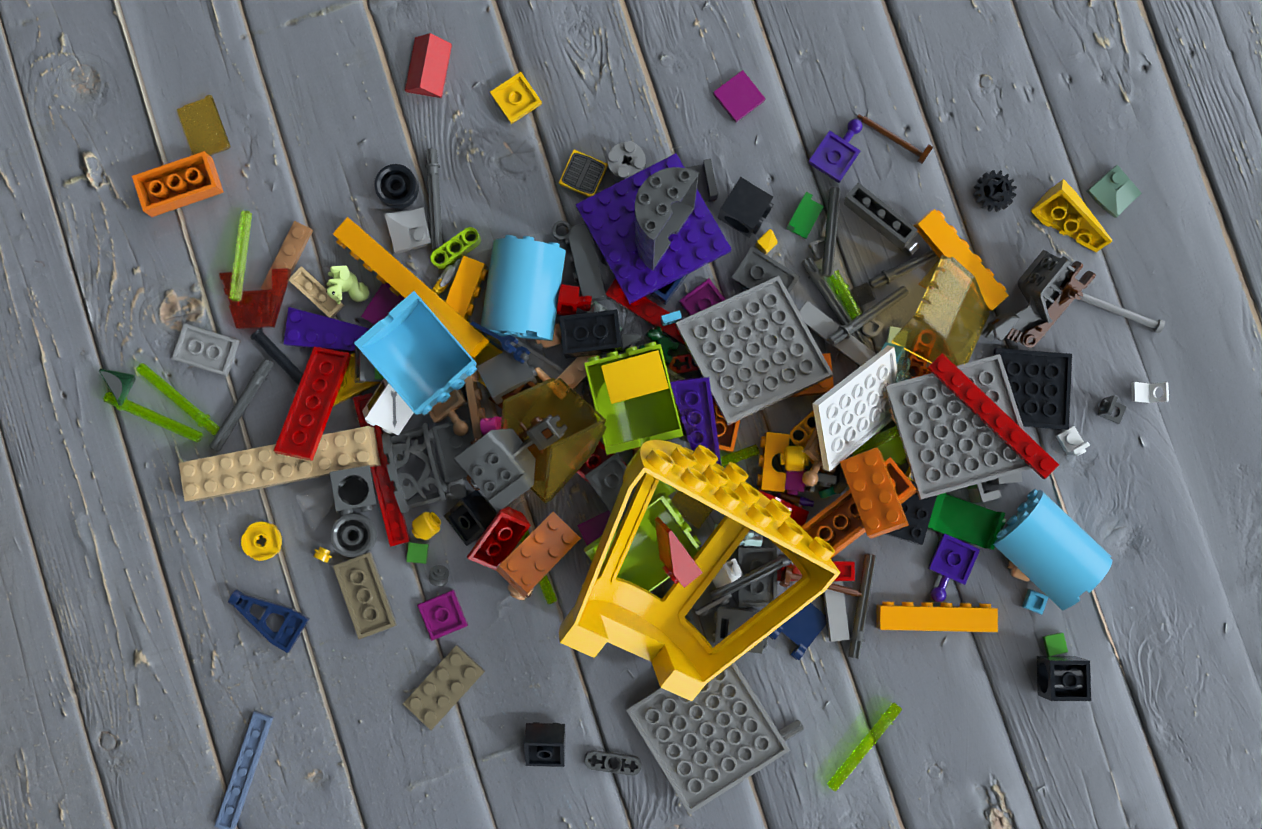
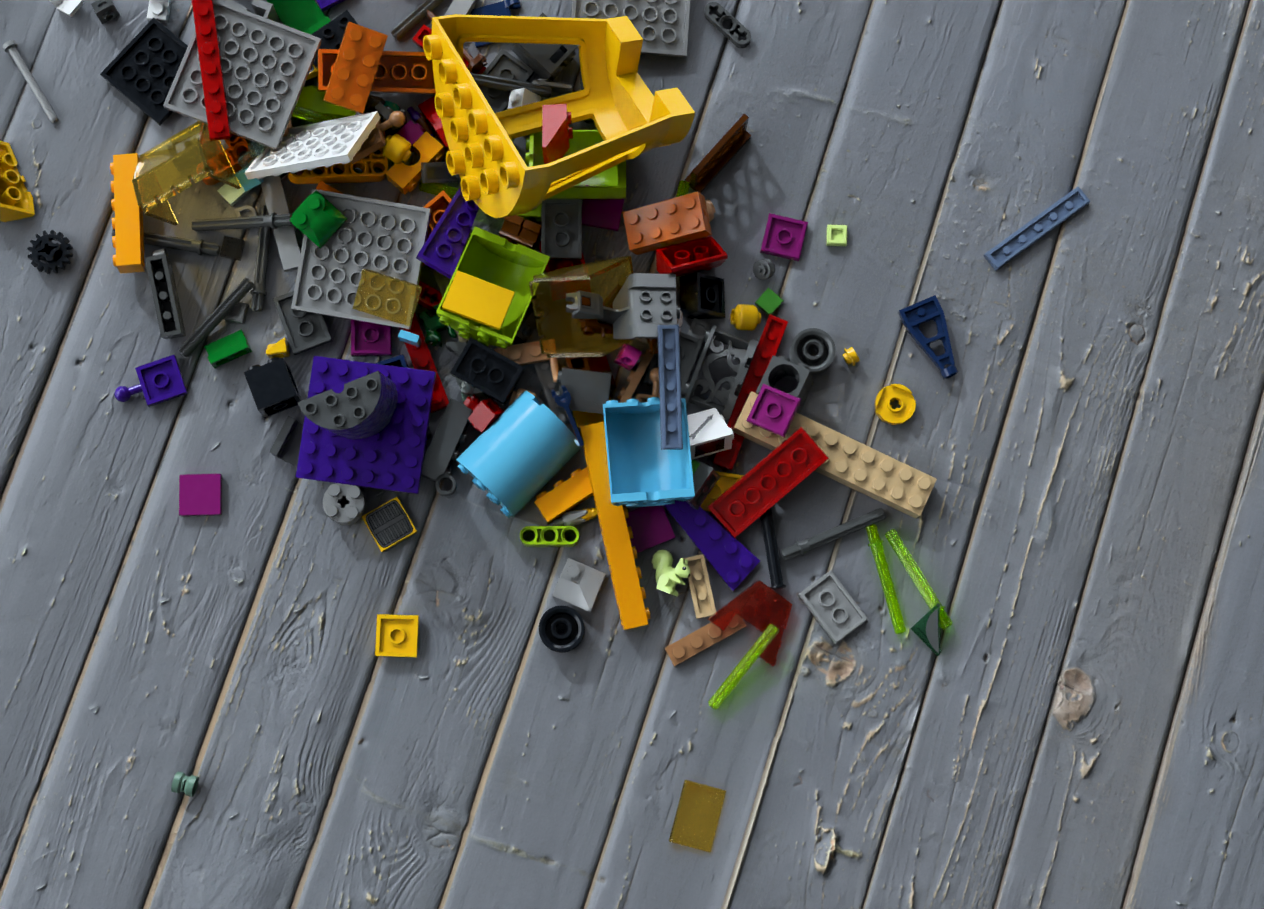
camera: 145 degrees left, 5 degrees down
orange brick [132,151,224,217] -> none
dark tan plate [333,552,397,639] -> none
dark tan plate [403,645,485,730] -> none
slope [405,33,452,98] -> none
dark grey axle [425,148,443,250] -> none
black slope [524,722,566,767] -> none
clear neon green pin [829,270,862,320] -> none
reddish brown piece [857,114,933,164] -> none
dark grey piece [982,250,1096,348] -> none
none -> green slope [289,190,348,249]
none -> clear yellow piece [352,269,422,326]
none -> dark grey tile [421,162,461,183]
none -> sand blue tile [657,325,683,450]
none -> reddish brown fence [684,114,751,193]
none -> magenta tile [746,384,802,438]
none -> yellowish green tile [826,225,847,247]

